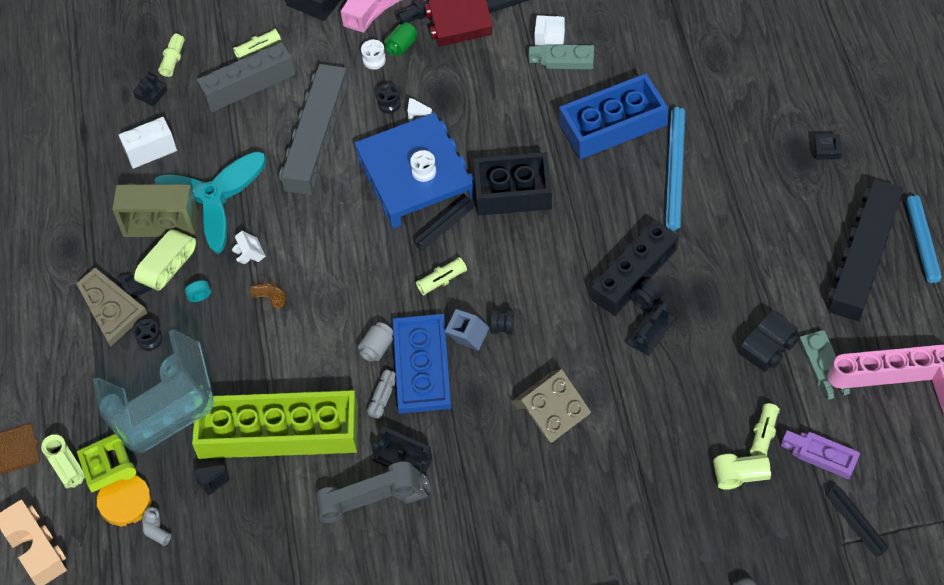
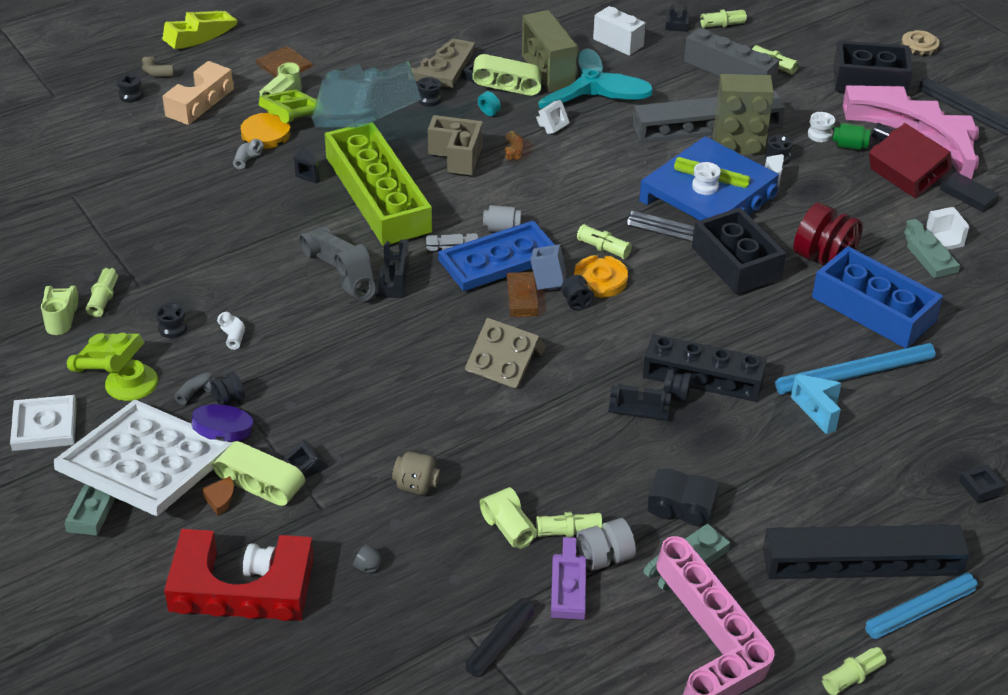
camera: 60 degrees right, 15 degrees down
none -> dark tan head [392,451,440,496]
none -> dark tan brick [428,115,483,176]
none -> clear orange plate [507,272,538,317]
none -> light orange tile [574,255,628,298]
none -> light grey wheel [577,518,636,571]
none -> lime axle [674,157,750,188]
none -> olive brick [713,74,774,155]
none -> medium azure slope [791,374,841,435]
none -> dark red wheel [793,202,863,266]

